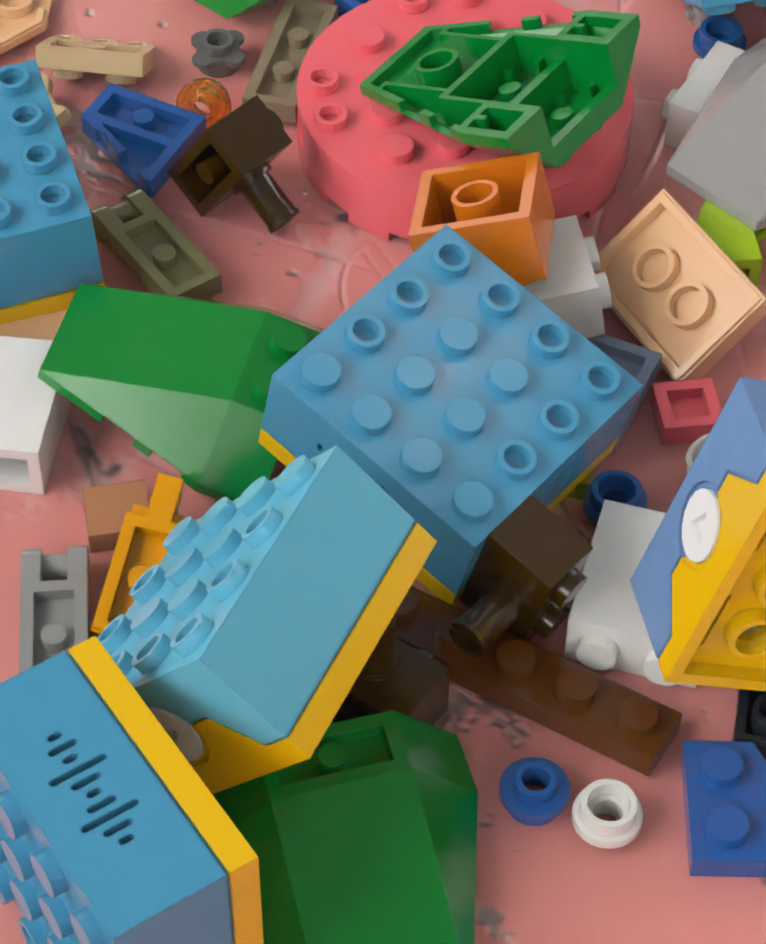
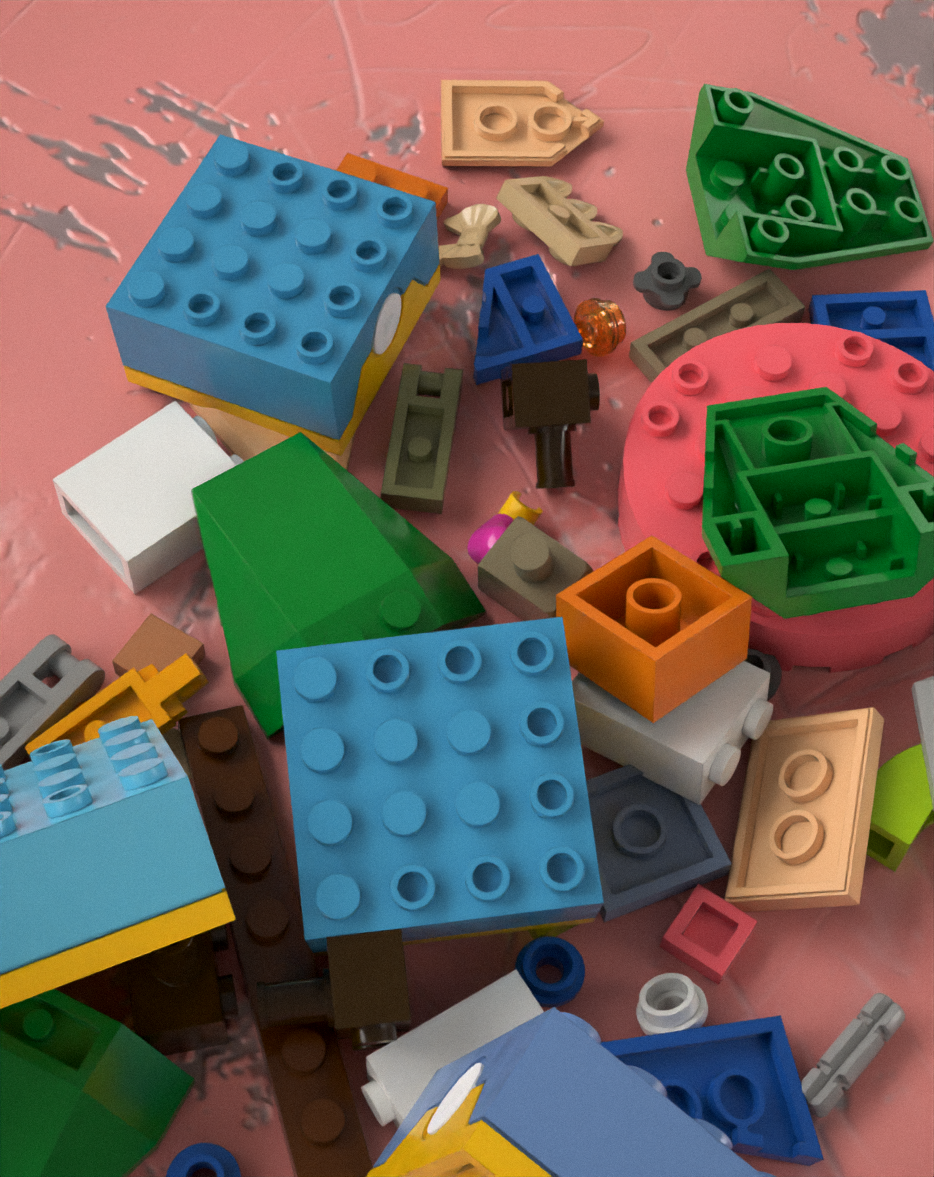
camera: 40 degrees right, 10 degrees up
none -> dark tan torso [467,491,594,621]

